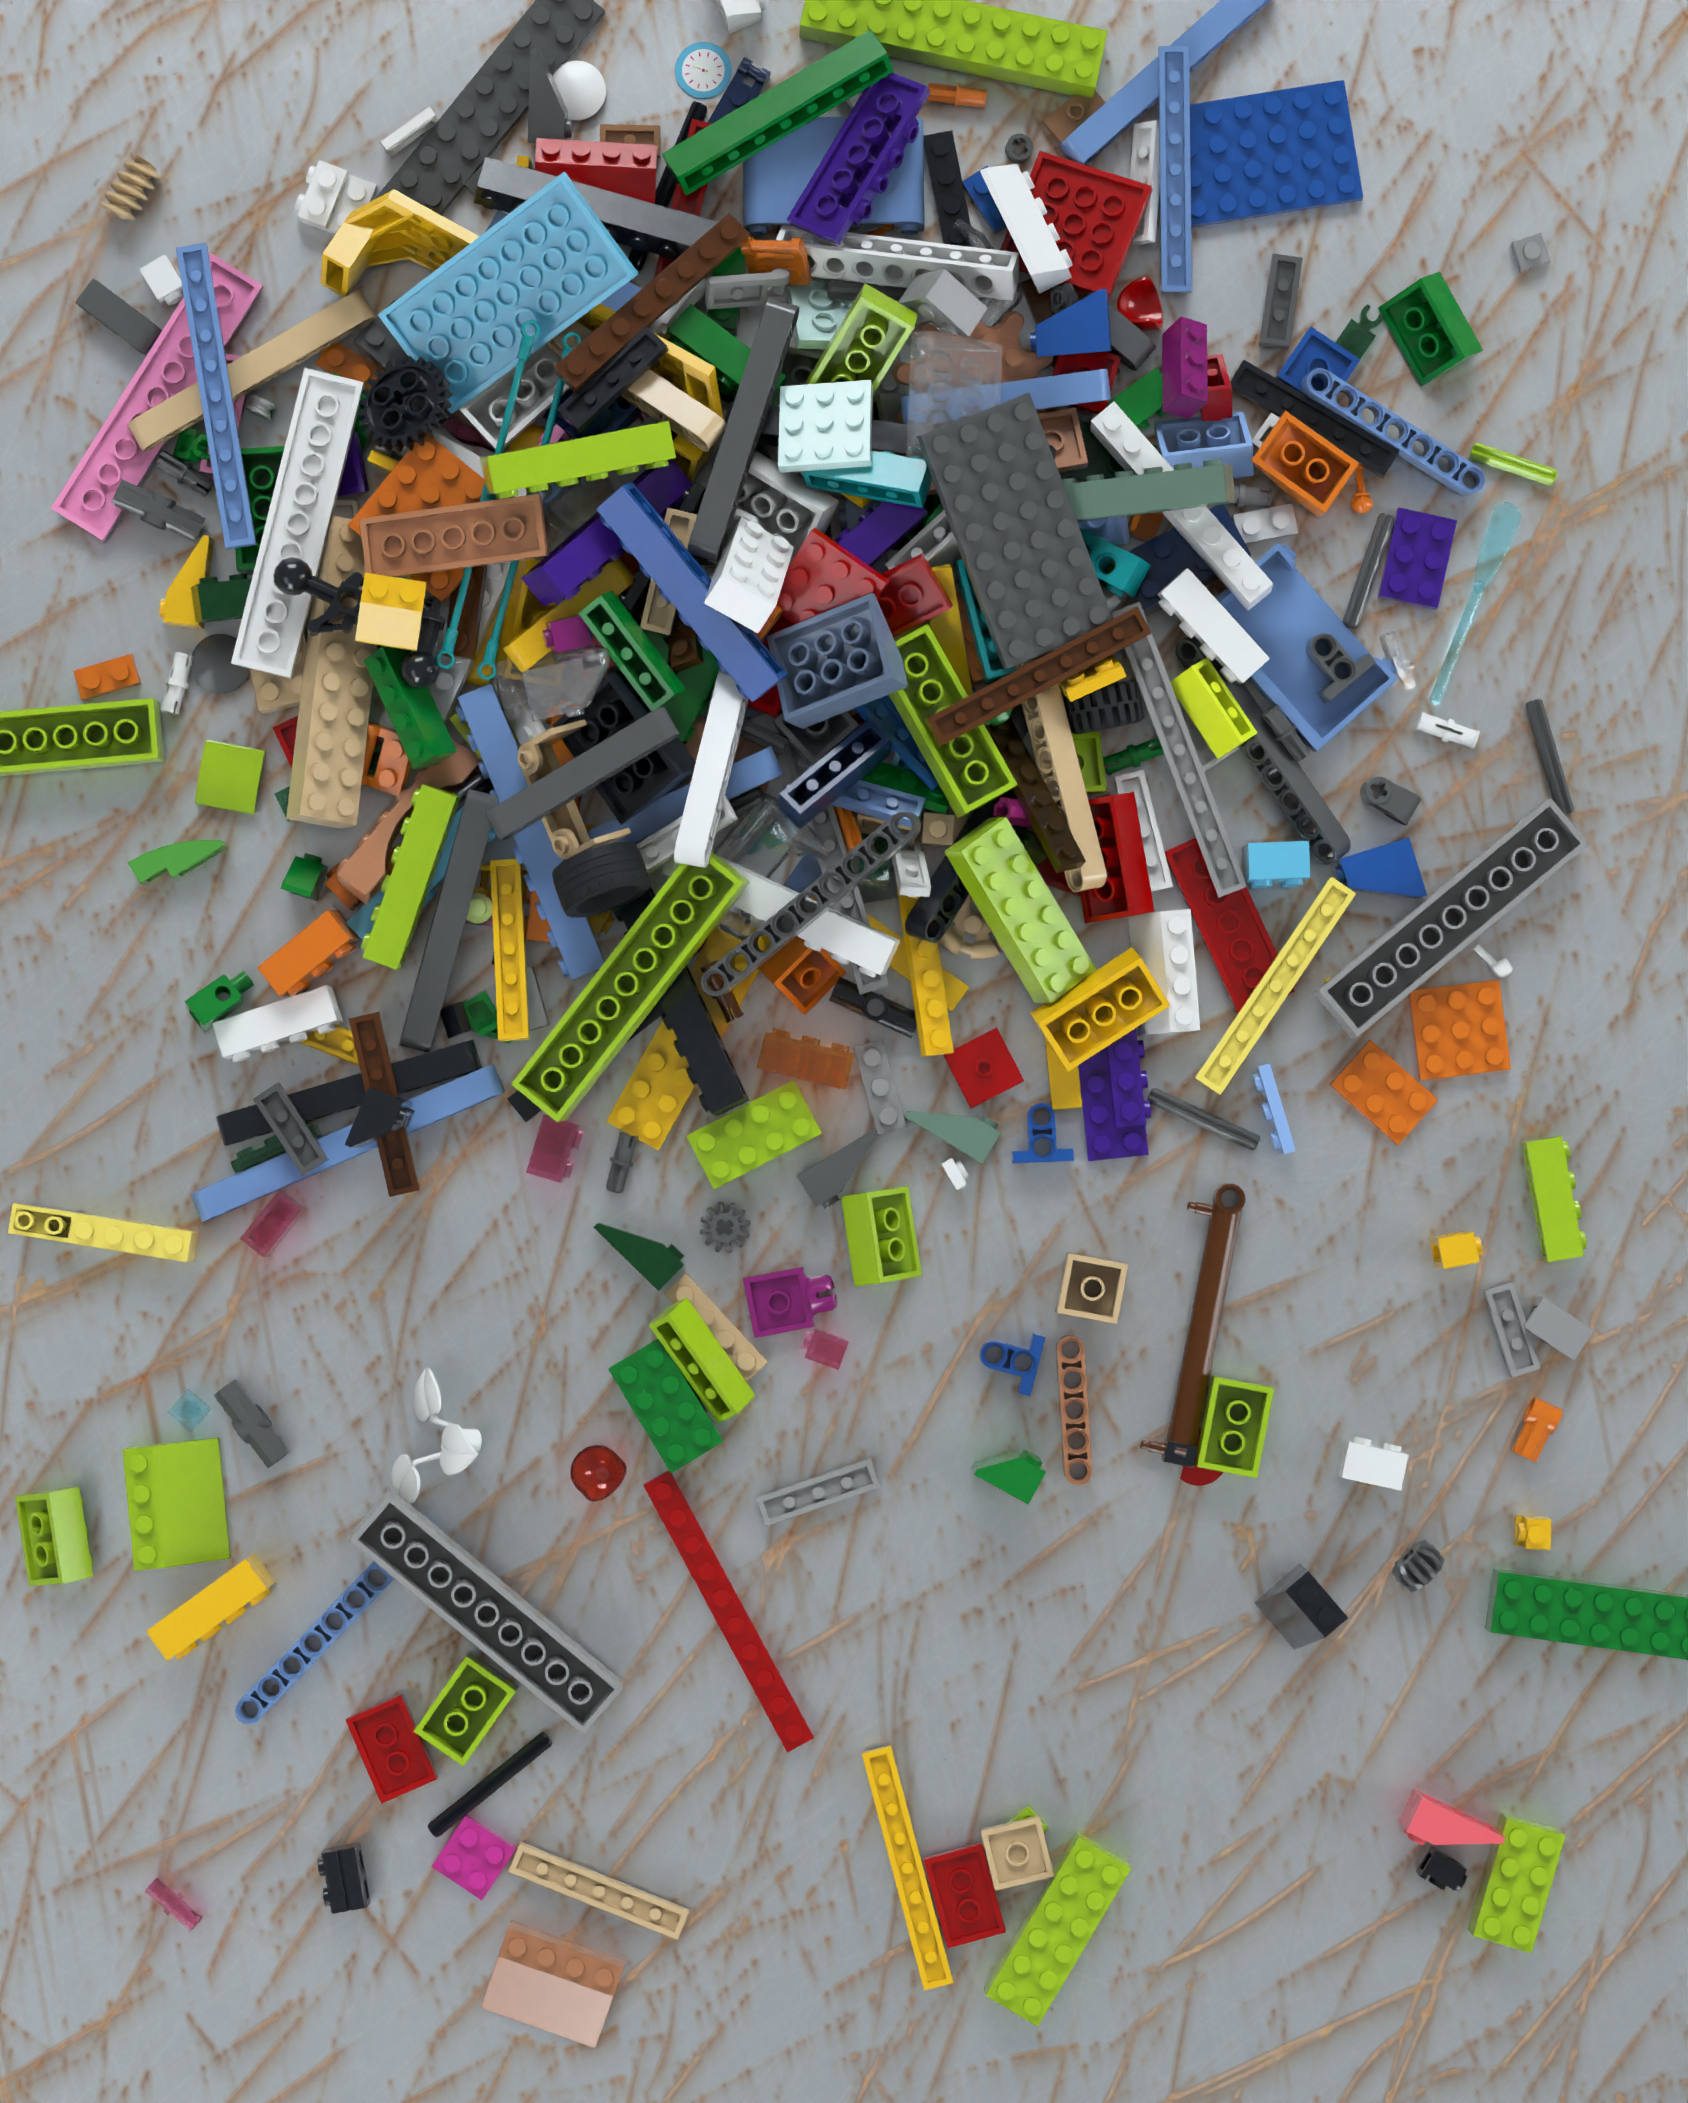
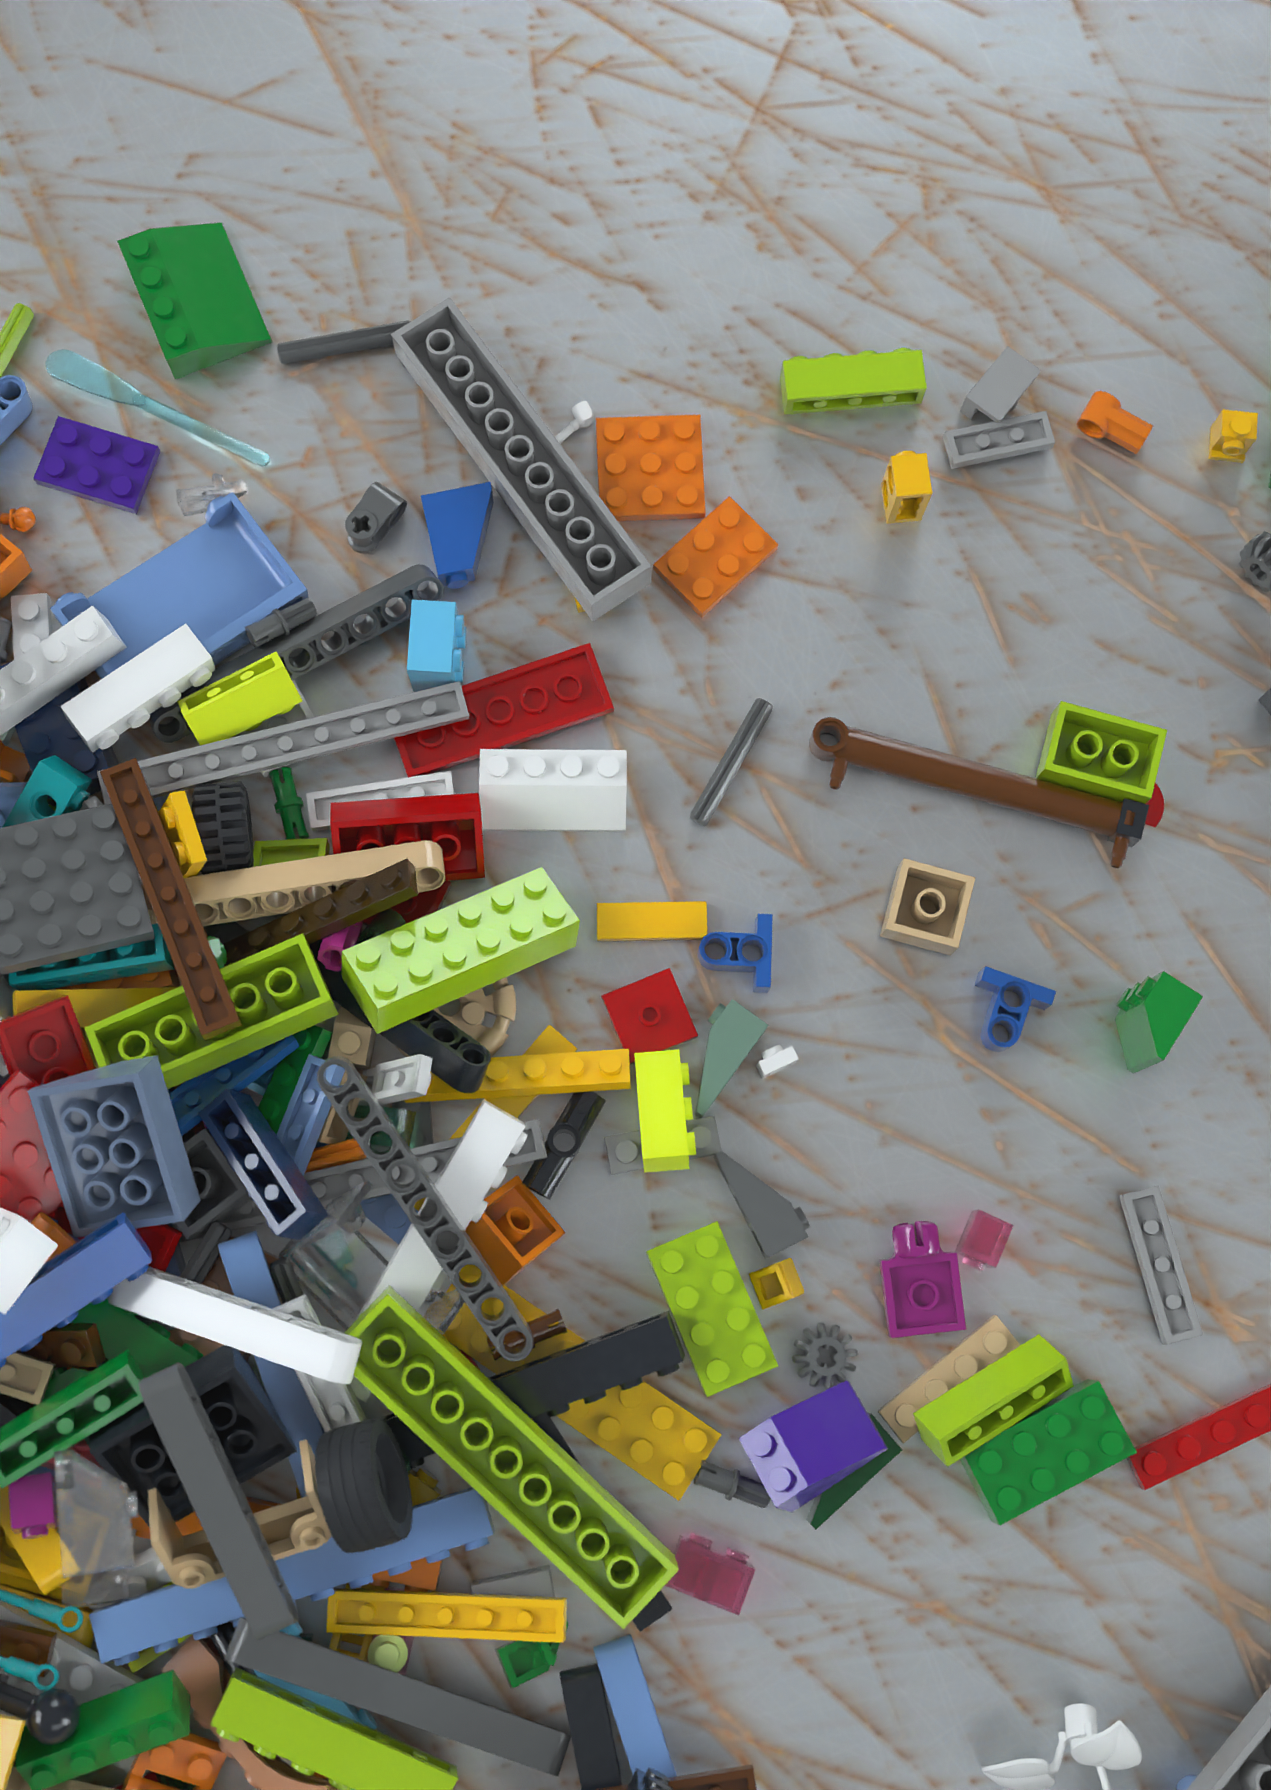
camera: 90 degrees left, 10 degrees down
black tile [440,1002,471,1039] -> none
clear red helmet [570,1445,627,1502] -> none
clear orange brick [757,1028,854,1090] -> none
lime slope [841,1186,922,1286] -> none
yellow slope [1030,947,1171,1071] -> none
nougat beam [1056,1335,1092,1485] -> none
dark purple plate [1078,1024,1151,1161] -> none
light yellow plate [1195,877,1356,1095] -> none
light blue plate [1252,1063,1296,1154] -> none
dark grey tile [1306,633,1376,703] -> none
white brick [1338,1436,1409,1491] -> none
dark grey axle [1342,513,1395,629] -> none
white pin [1416,712,1480,749] -> none
none -> green slope [117,222,272,380]
none -> neon yellow brick [634,1049,696,1173]
none -> dark purple slope [739,1380,888,1512]
none -> yellow slope [749,1258,804,1310]

